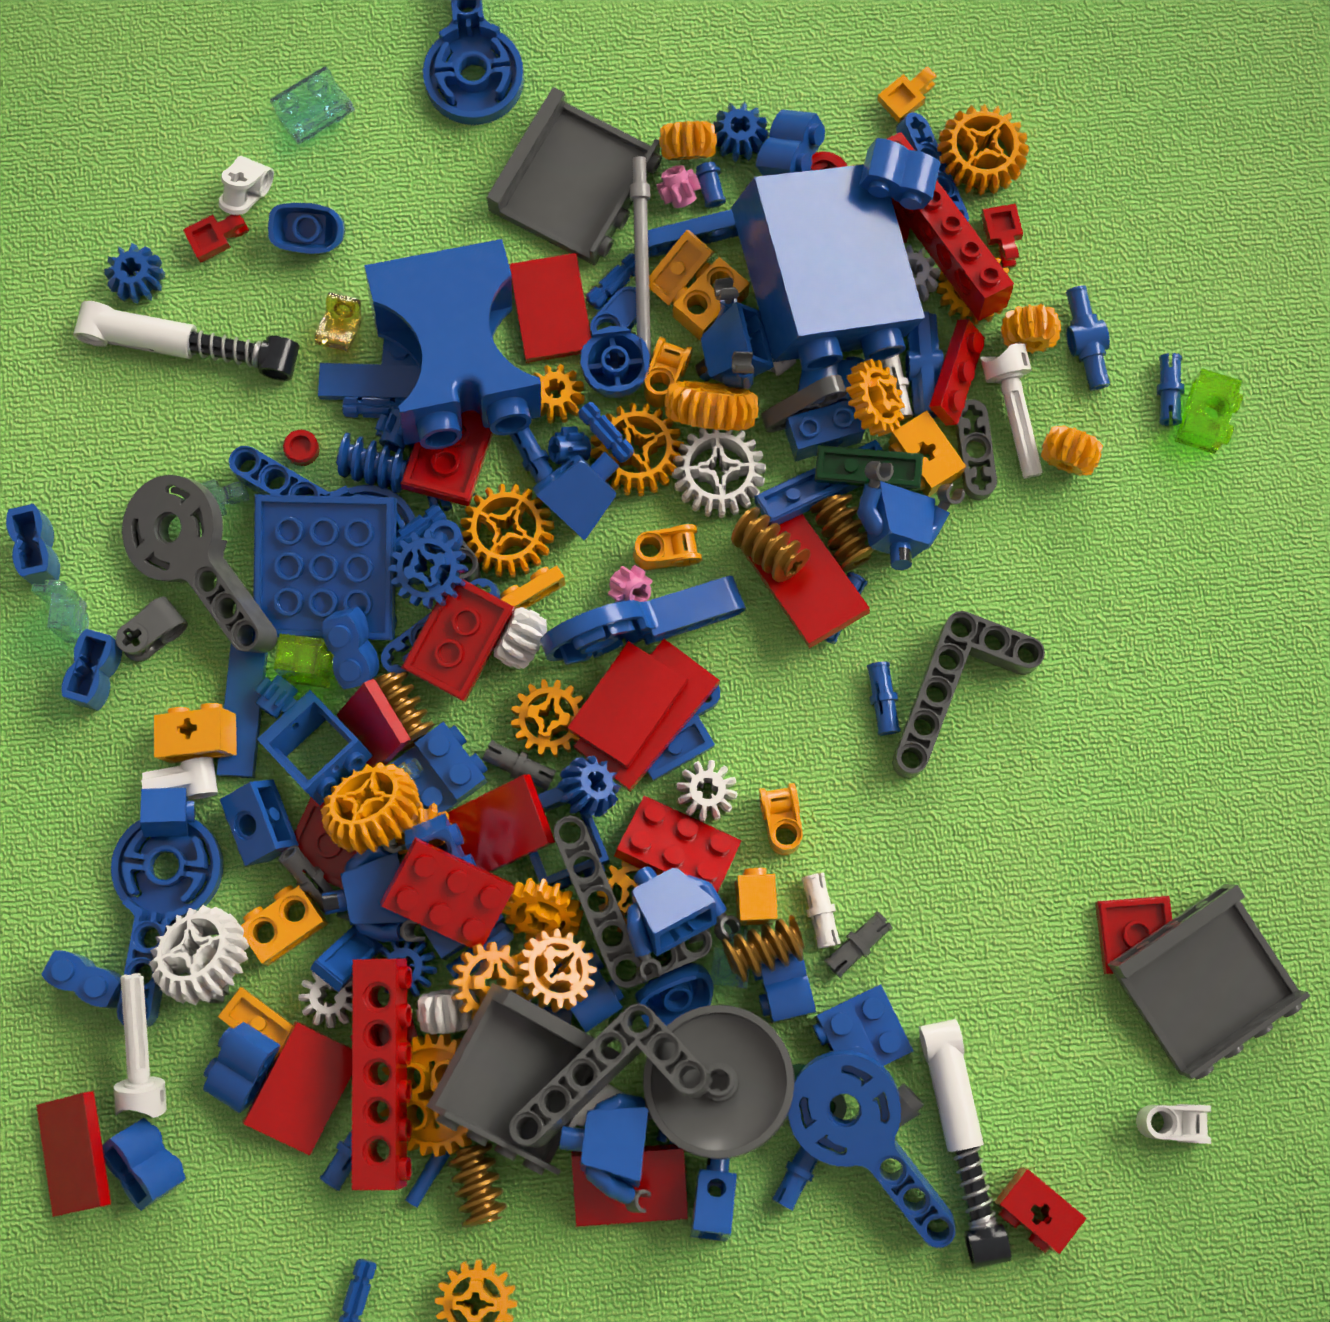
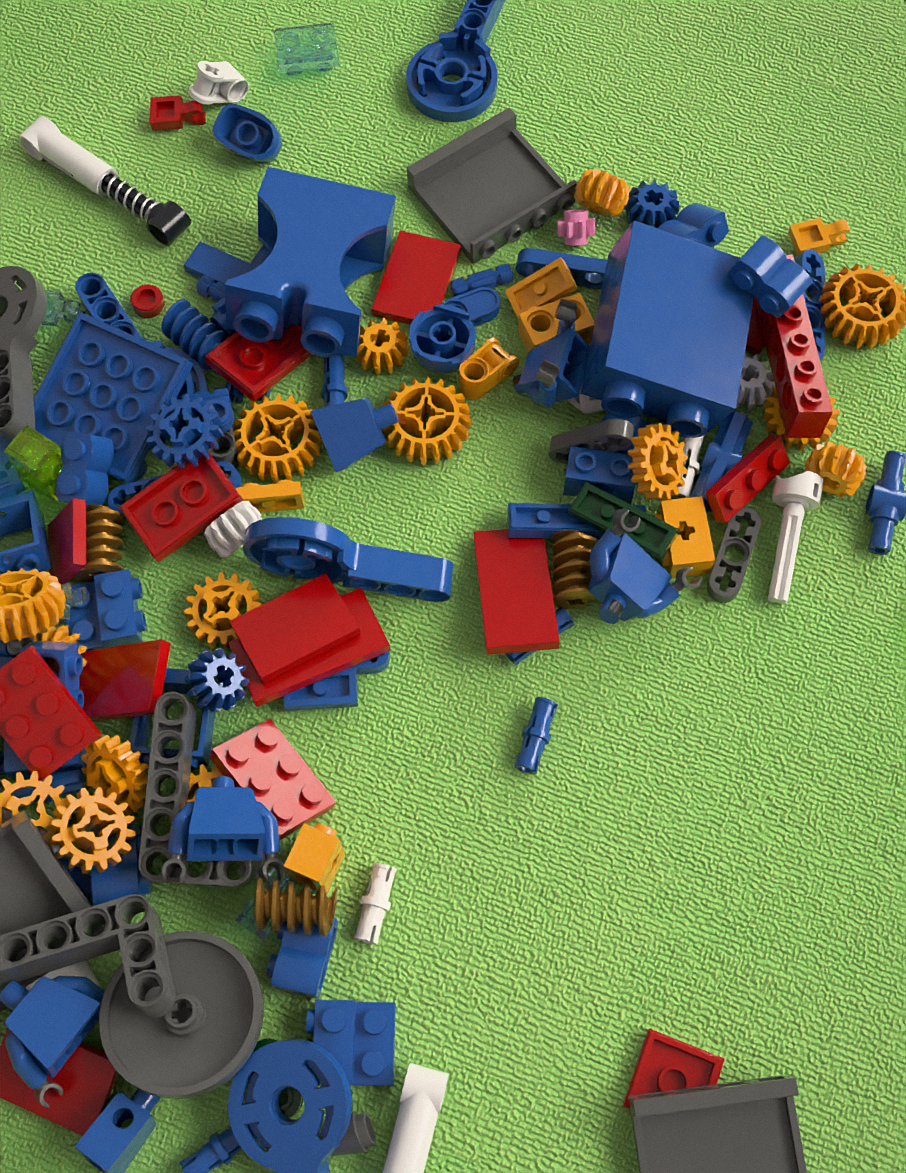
camera: 30 degrees right, 10 degrees down
blue gear [104,243,165,304] -> none
clear yellow bracket [315,292,361,352] -> none
dark grey pin [482,740,556,791] -> none
blue gear [548,427,591,466] -> none
blue axle [578,402,634,463] -> none
bright pink gear [608,565,653,602] -> none
light grey bar [630,156,651,362] -> none
light orange piece [633,524,702,570] -> none
blue piece [635,963,714,1027] -> none
light orange gear [664,380,759,431] -> none
white gear [672,428,766,518] -> none
white gear [677,760,738,822] -> none
blue pin [696,162,726,208] -> none
pearl gold piece [731,507,811,582] -> none
light orange piece [758,783,803,855] -> none
dark grey pin [824,911,893,978] -> none
dark grey beam [892,611,1045,779] -> none
red plate [981,203,1024,268] -> none
light orange gear [1041,425,1103,476] -> none

